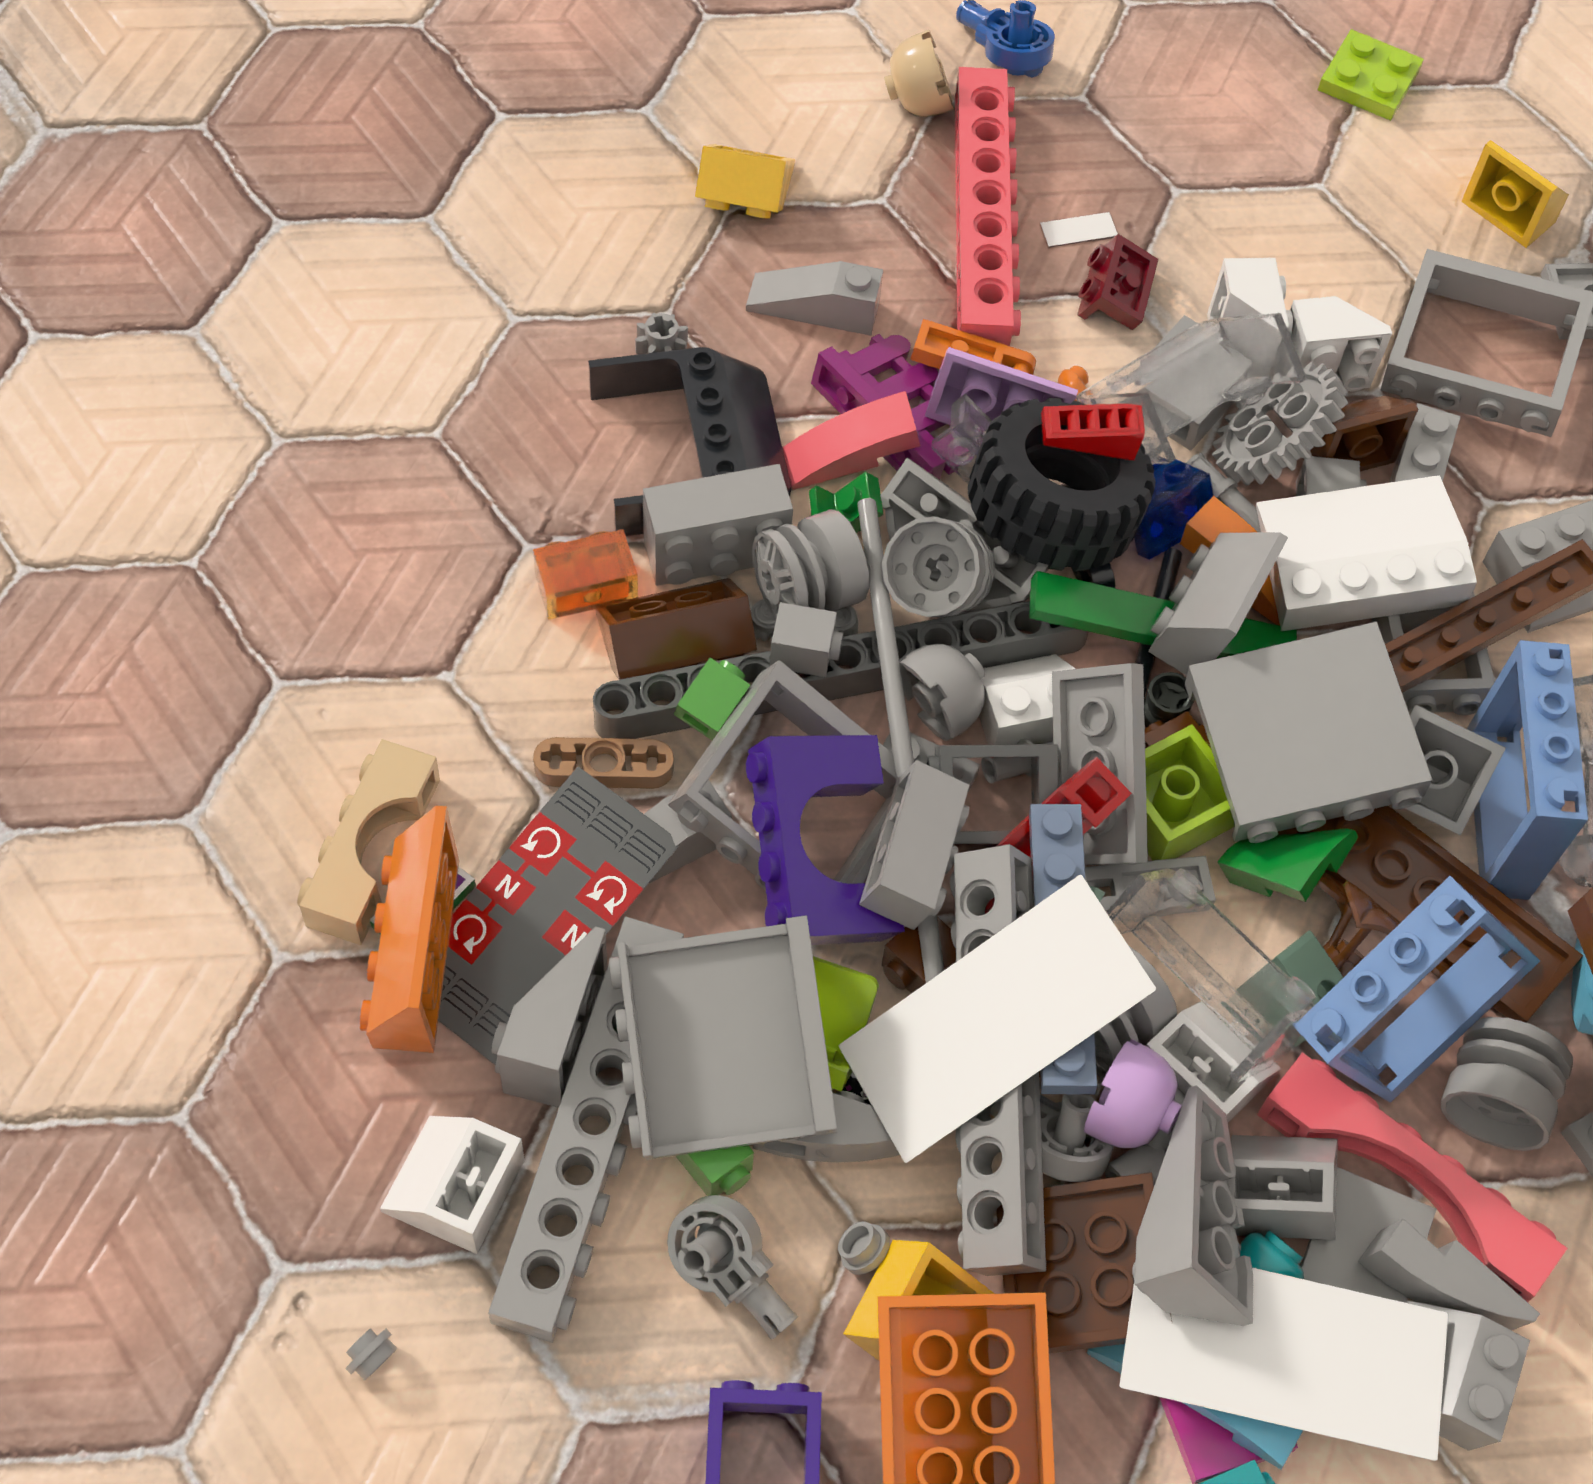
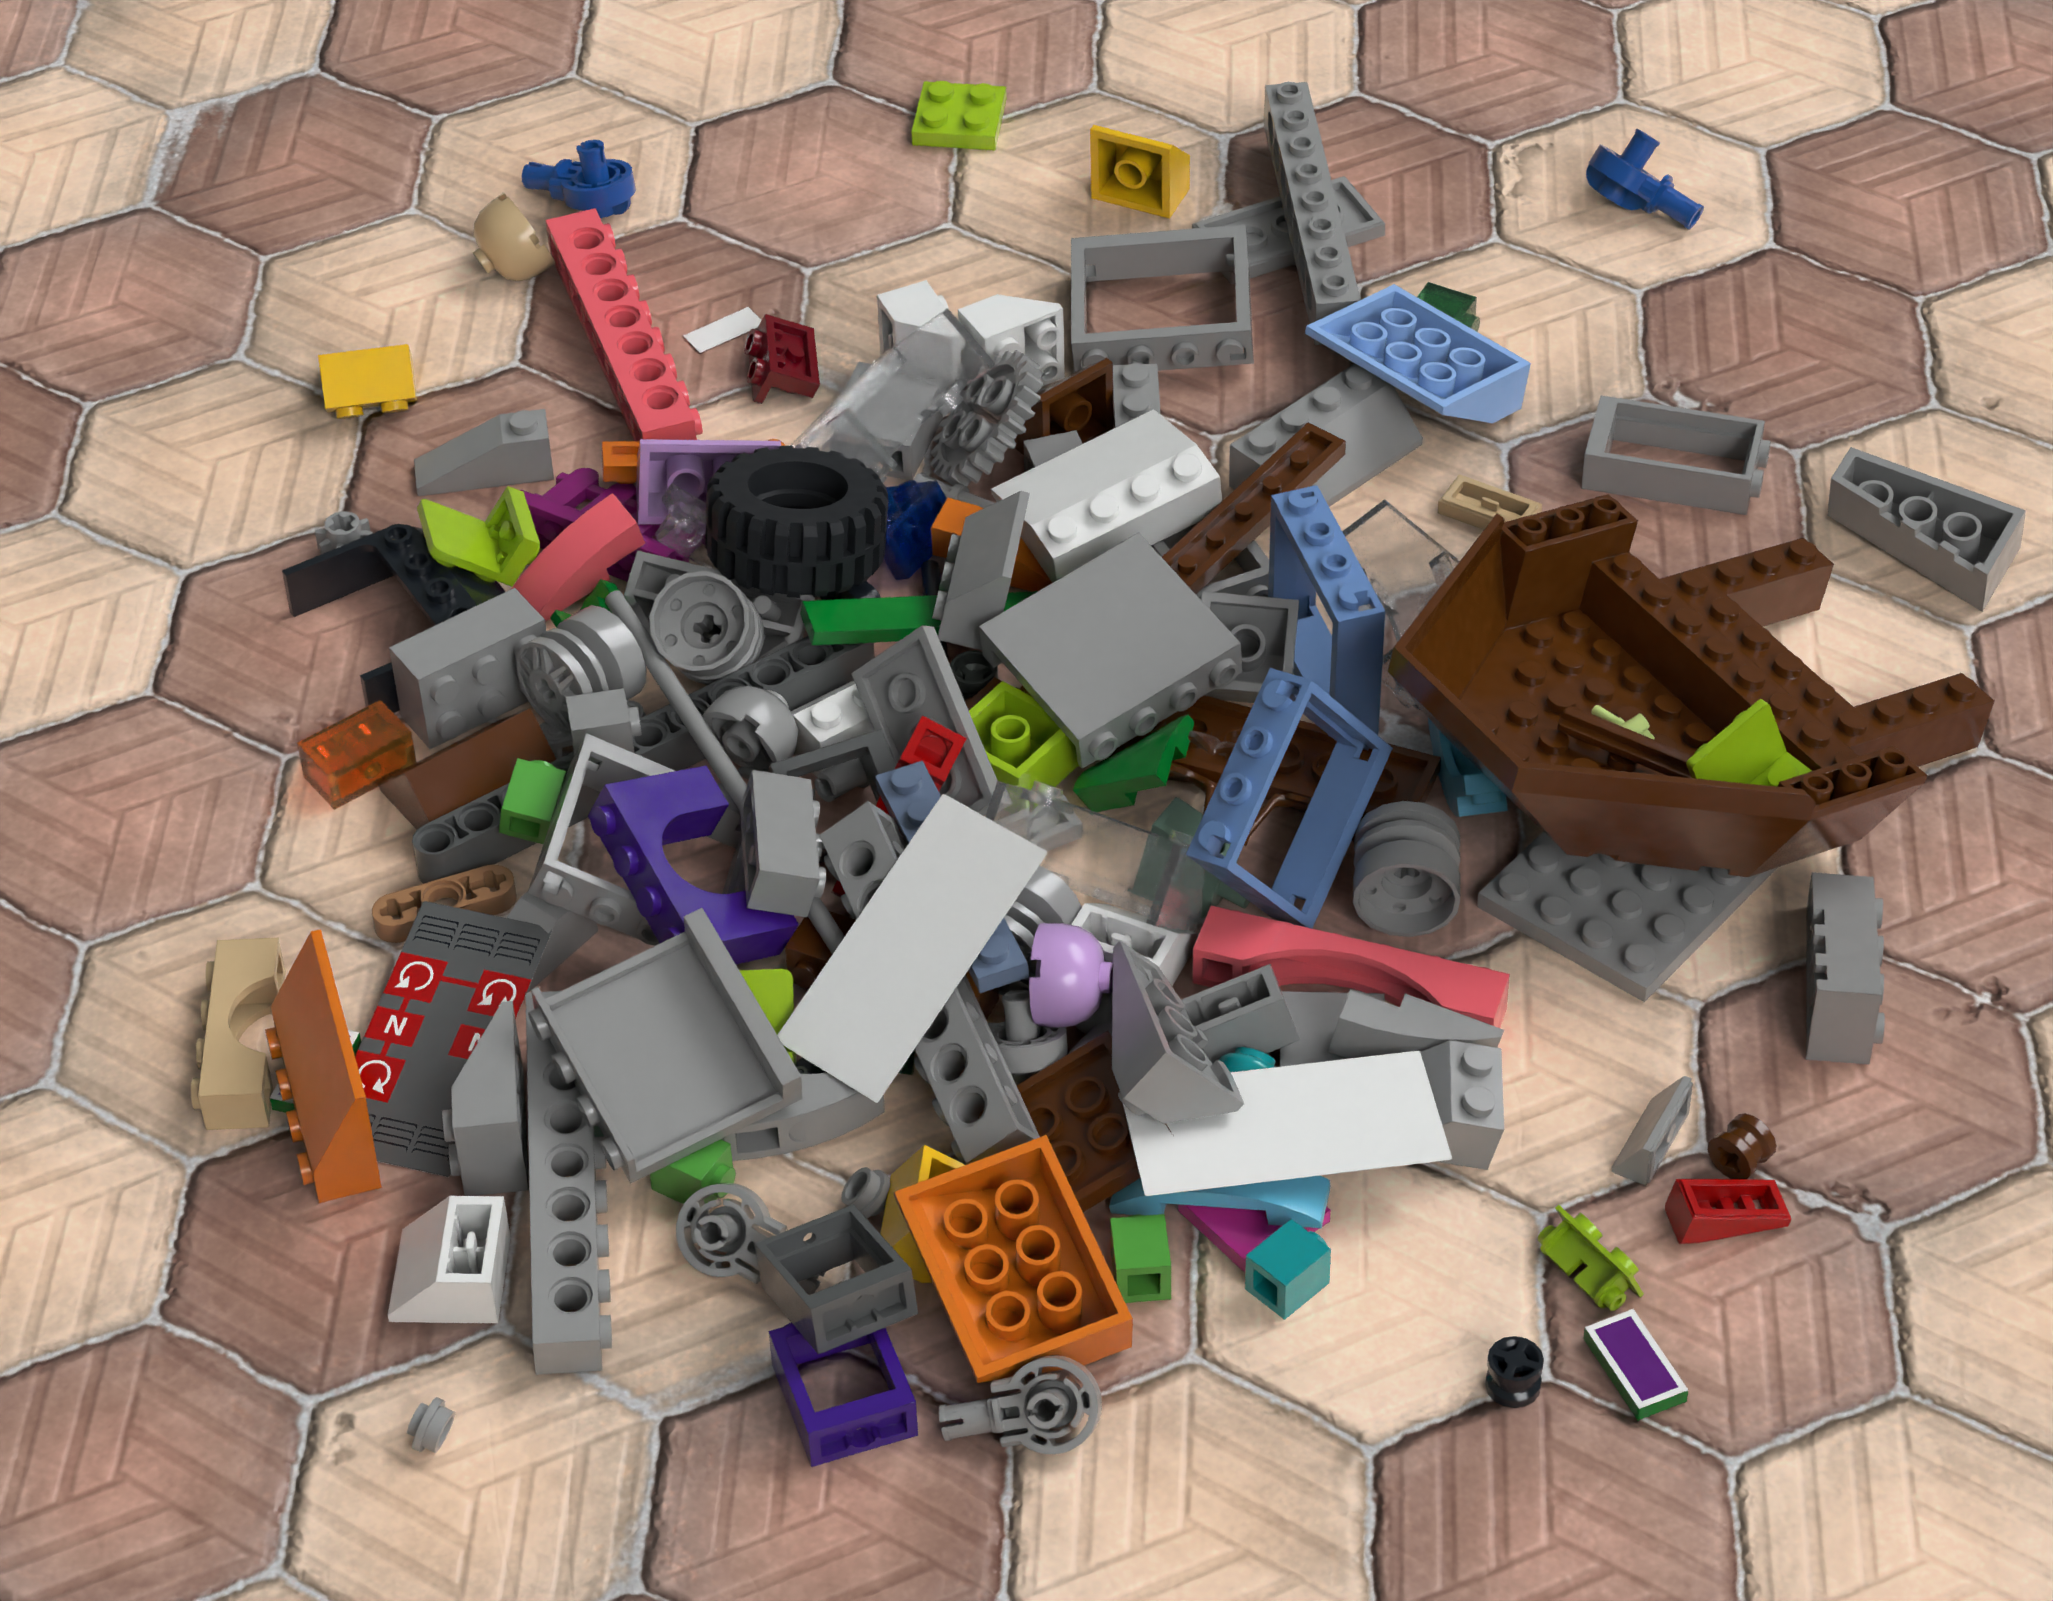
camera: 15 degrees left, 15 degrees down
red slope [1041,404,1145,460] -> none
none -> lime bracket [417,486,540,587]
none -> dark grey window [755,1204,918,1355]
none -> bright green brick [1110,1214,1171,1303]

